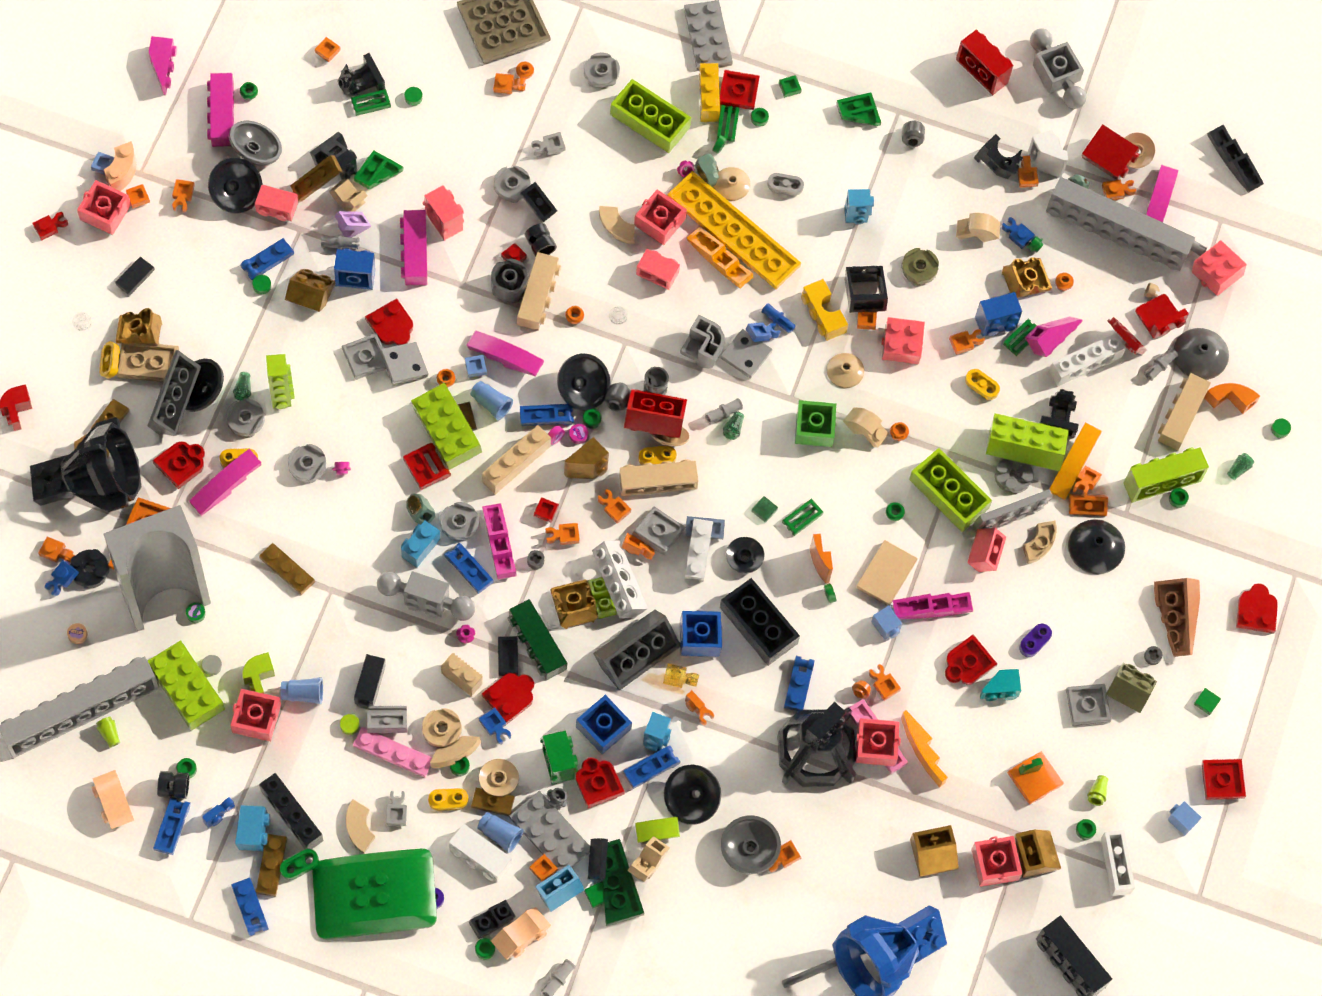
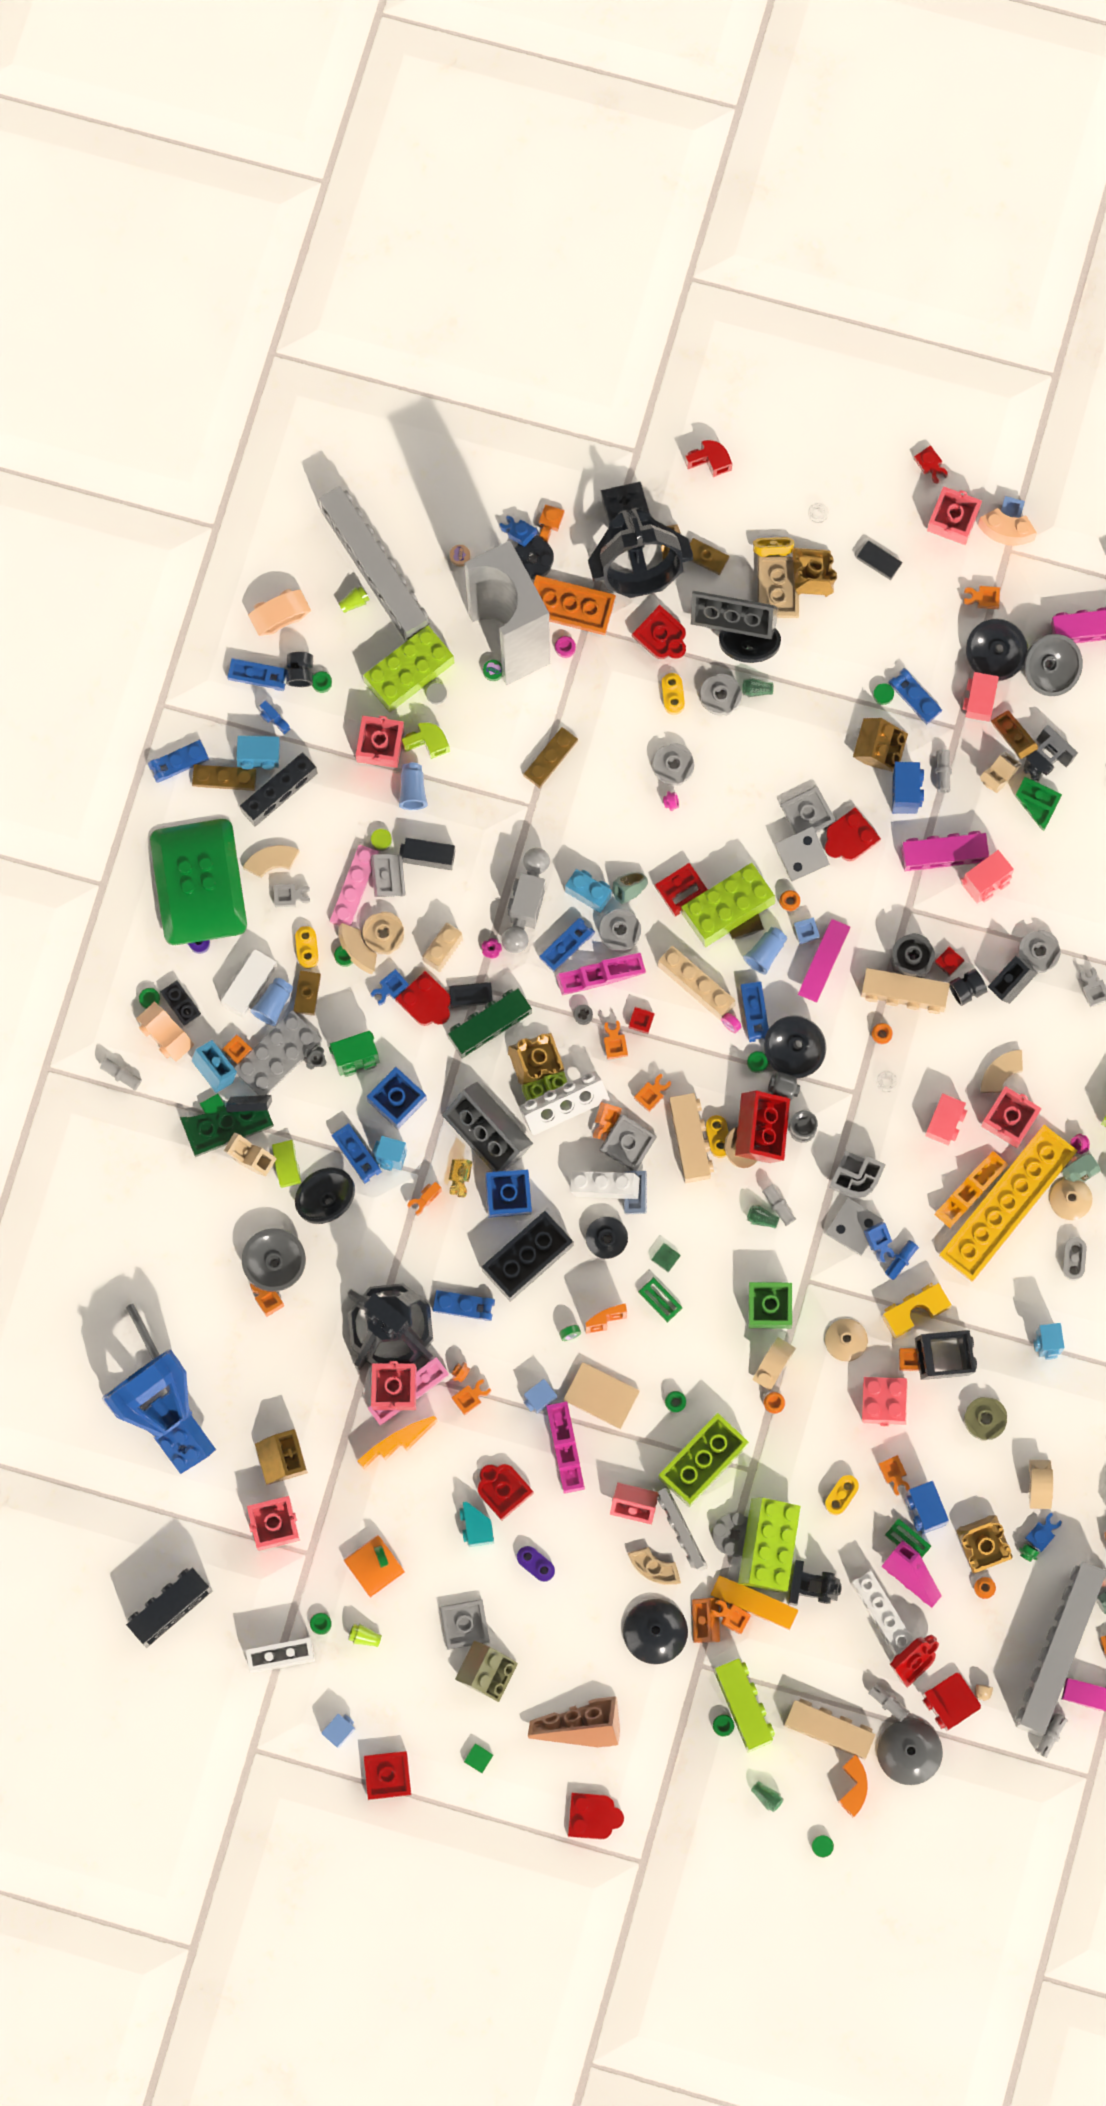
camera: 95 degrees right, 10 degrees up
orange plate [126,184,150,209] -> none
dark pink slope [189,449,262,516] -> none
lime brick [266,354,295,409] -> none
green plate [280,849,319,880] -> none
lavender slope [334,211,371,237] -> none
tan dish [479,759,519,797] -> none
pearl gold slope [564,437,609,479] -> none
dark pink tile [569,424,588,444] -> none
red plate [576,757,625,809] -> none
pearl gold slope [1014,829,1061,878] -> none
dark grey bush [1144,646,1163,665] -> none
coral brick [1192,240,1247,296] -> none

